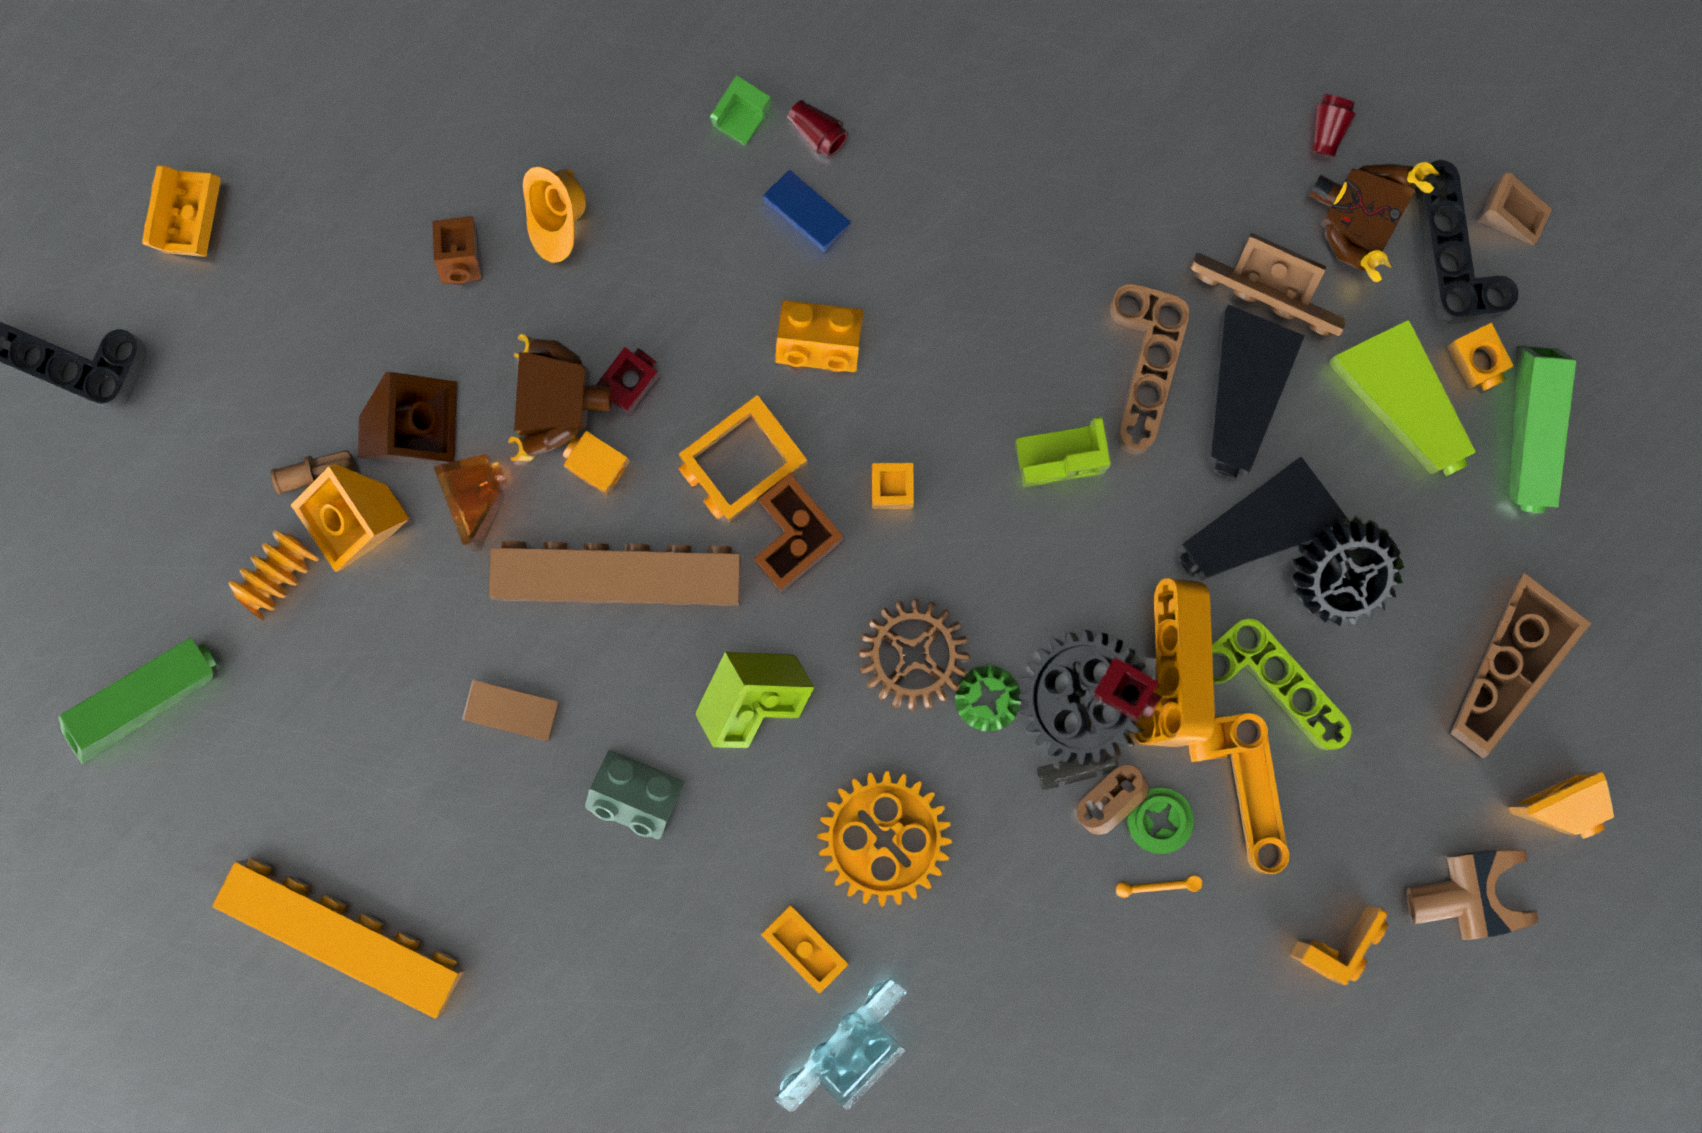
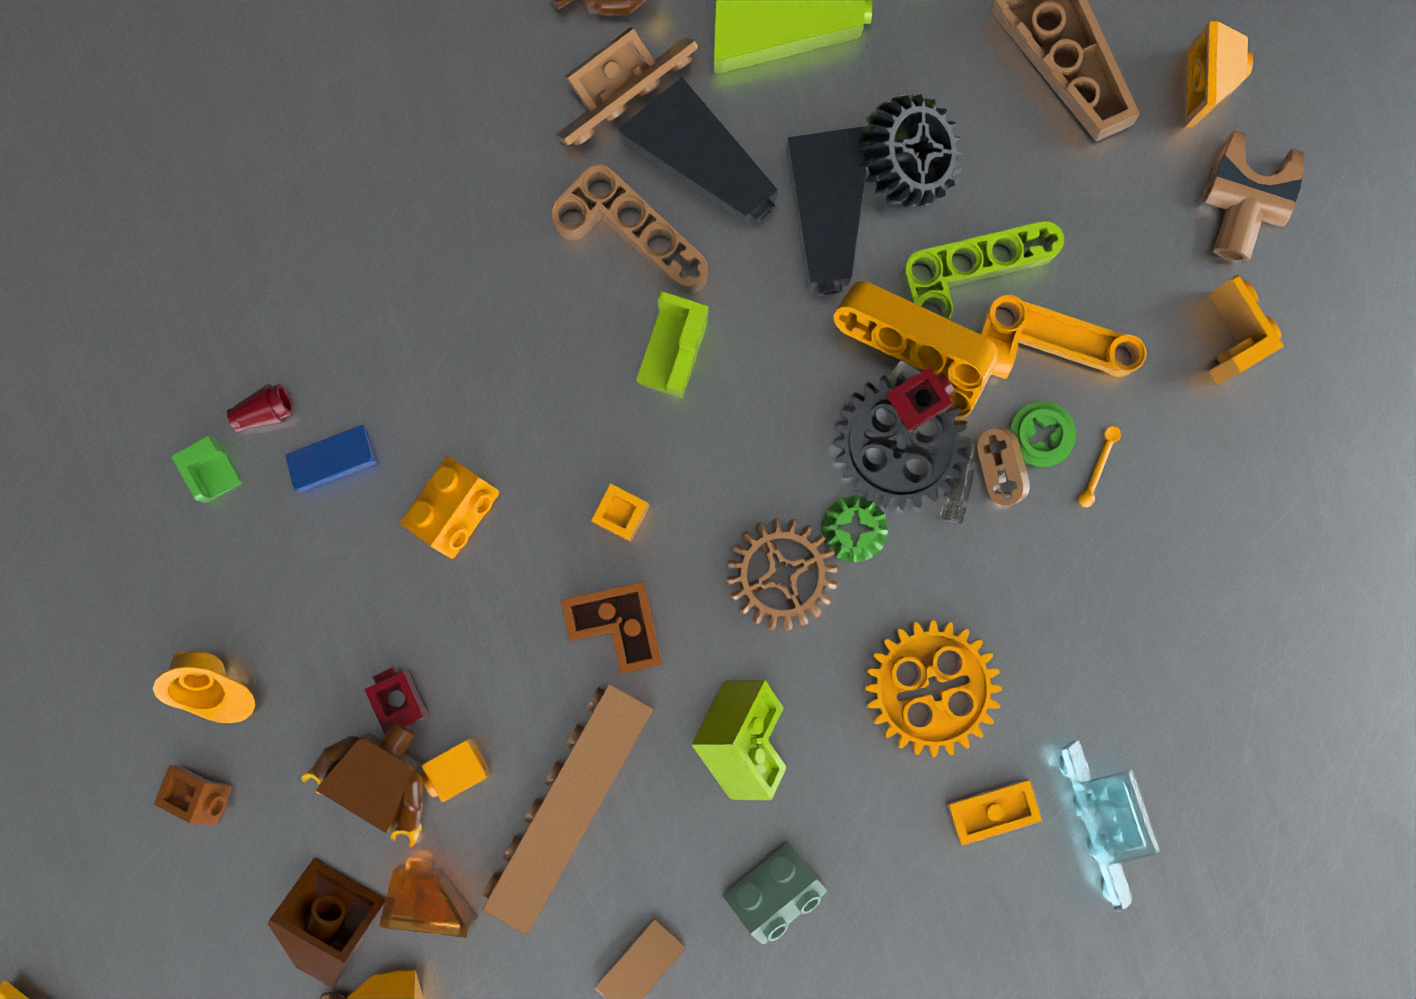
camera: 65 degrees left, 0 degrees up
light orange window [678,395,808,523] -> none

